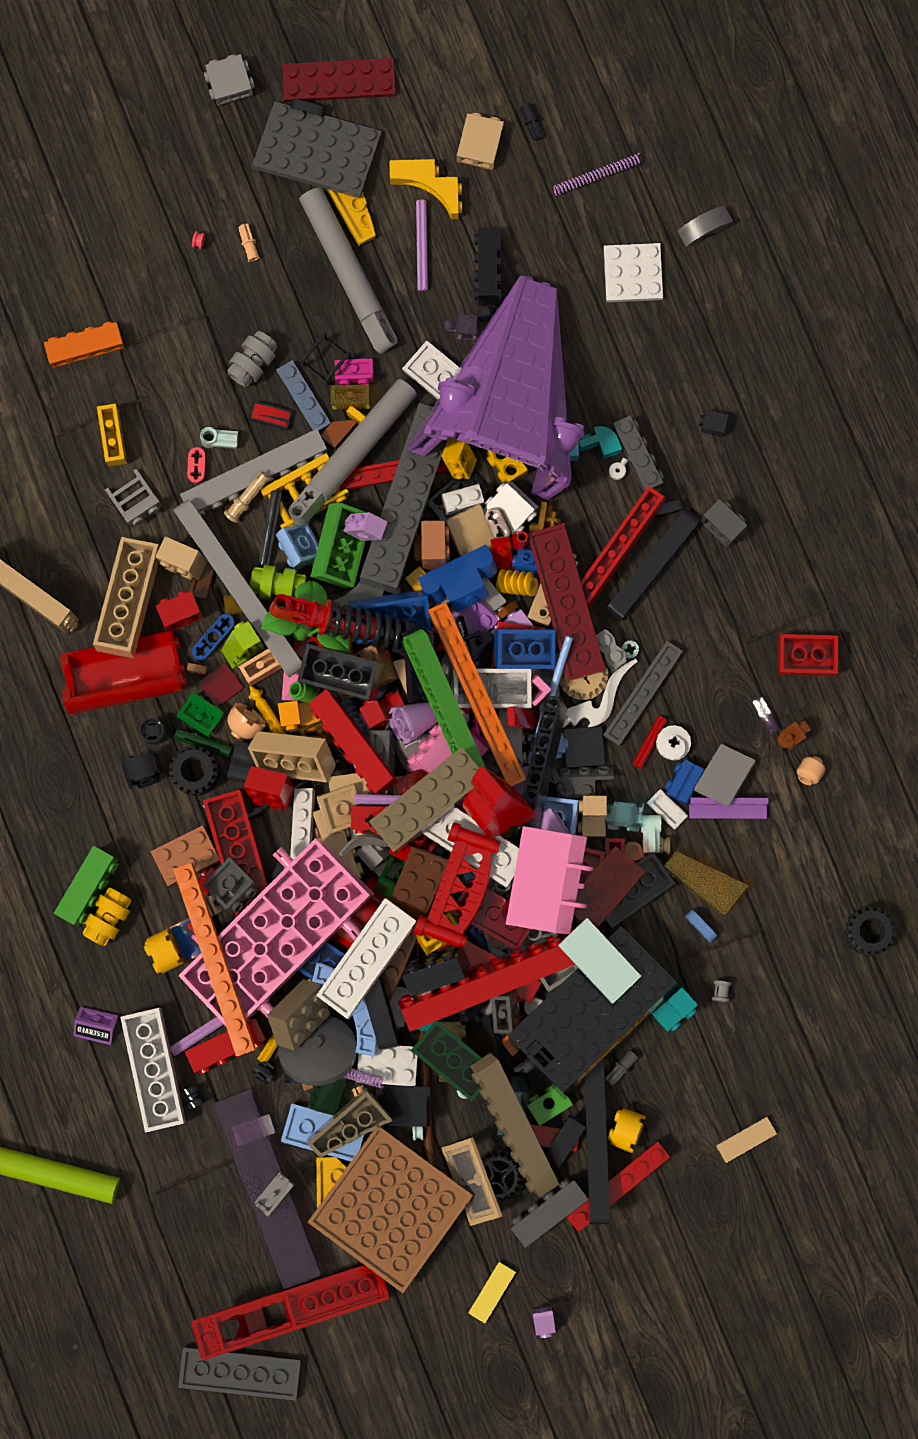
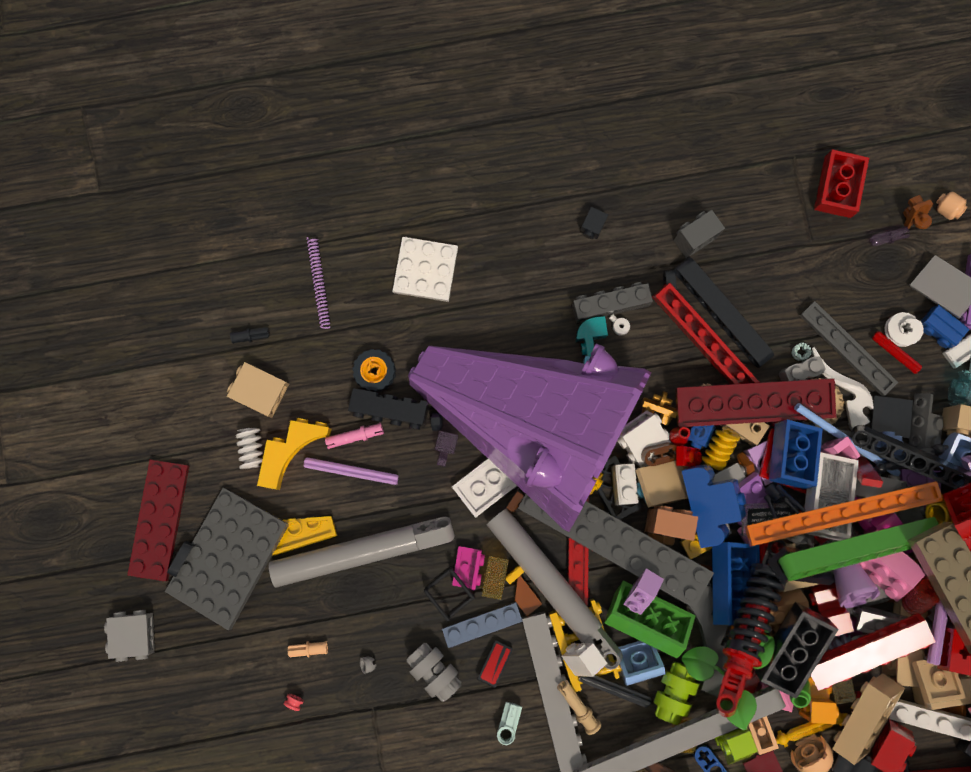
camera: 80 degrees left, 0 degrees up
coral beam [187,447,206,484] -> none
flat silver brick [677,206,733,247] -> none
none -> white piece [236,428,263,469]
none -> bright pink pin [325,422,384,449]
none -> black wheel [353,349,396,392]
none -> light grey hinge [360,656,376,674]
none -> reddish brown tile [506,491,524,513]
none -> white brick [561,643,607,677]

